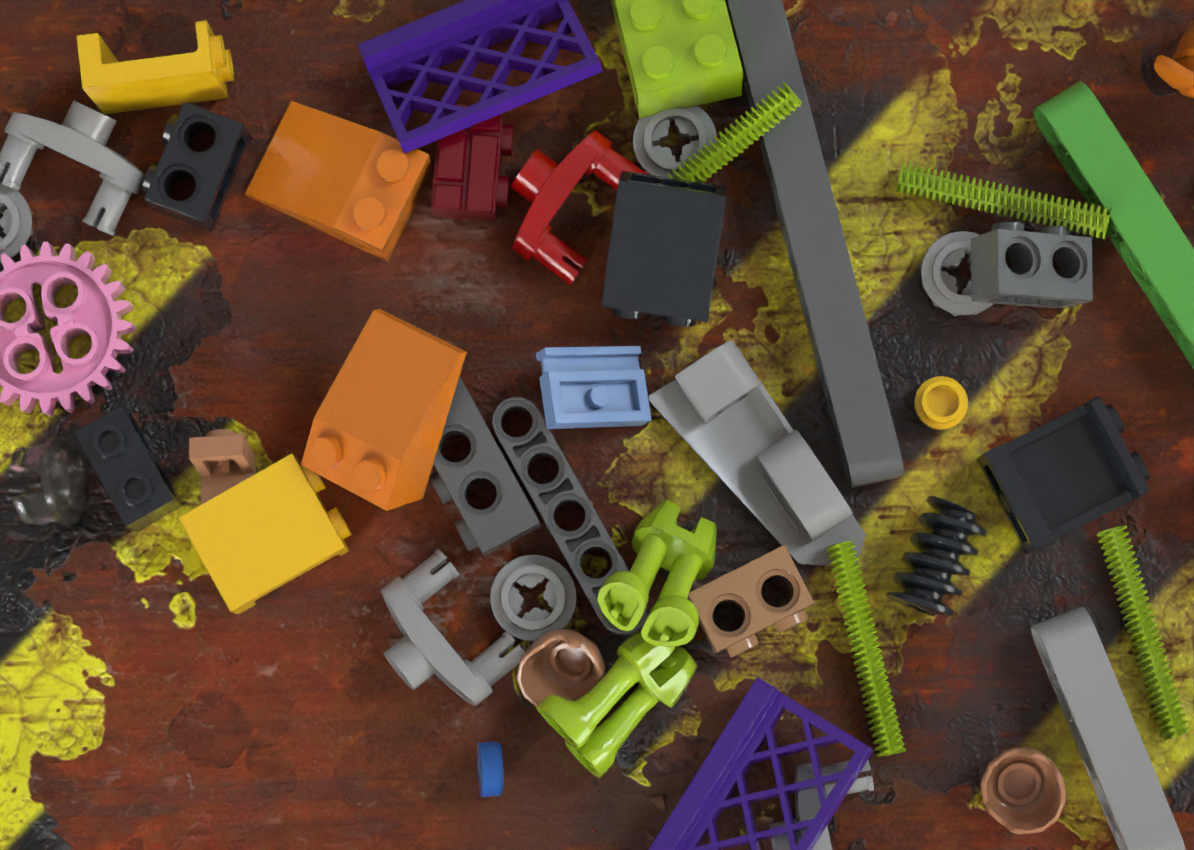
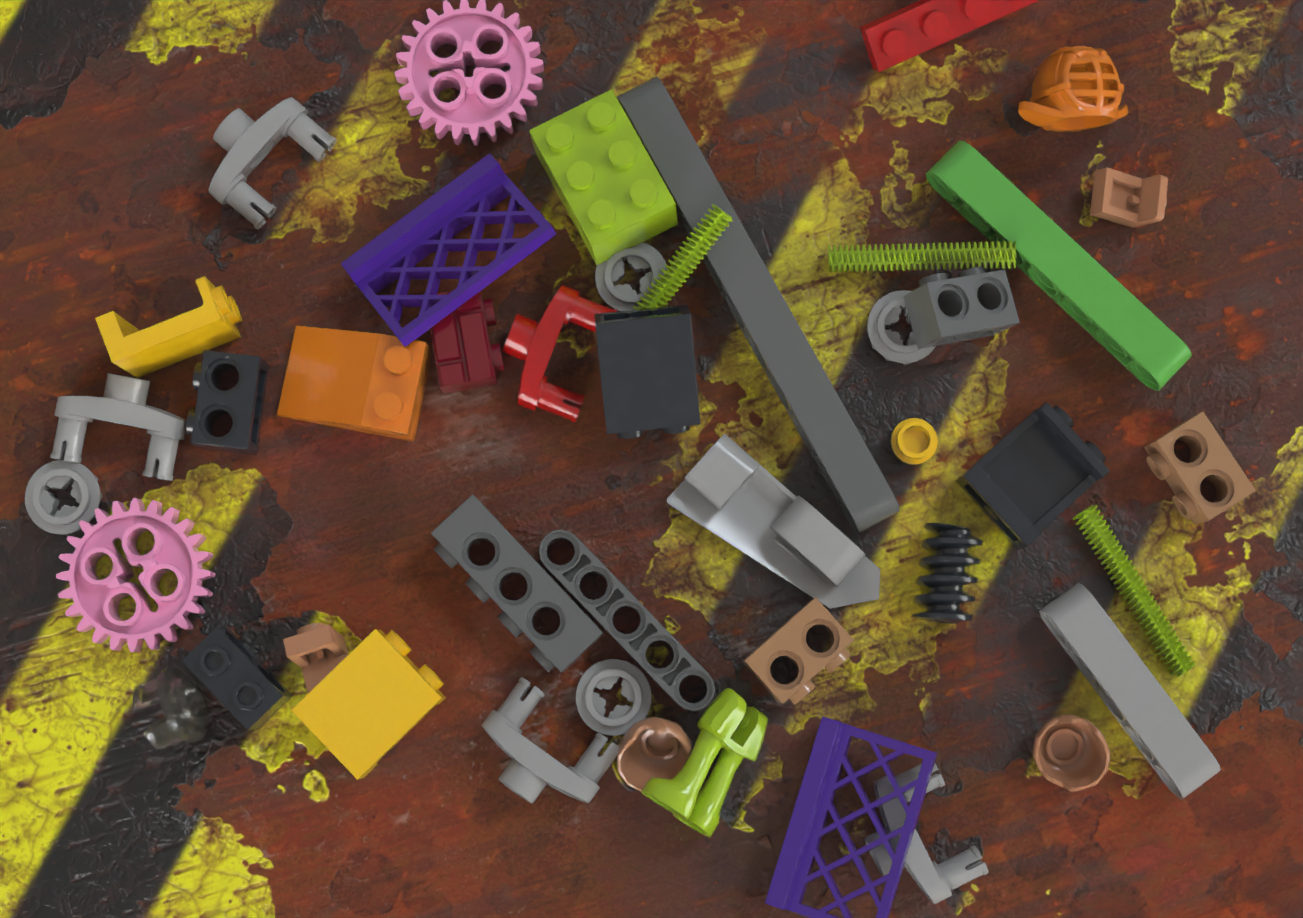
camera: 20 degrees left, 0 degrees up
orange slope [301,309,467,511] -> none
blue tile [477,741,504,797] -> none
medium blue plate [536,346,652,429] -> none
lime piece [597,500,717,647] -> none
lime axle [826,540,906,757] -> none

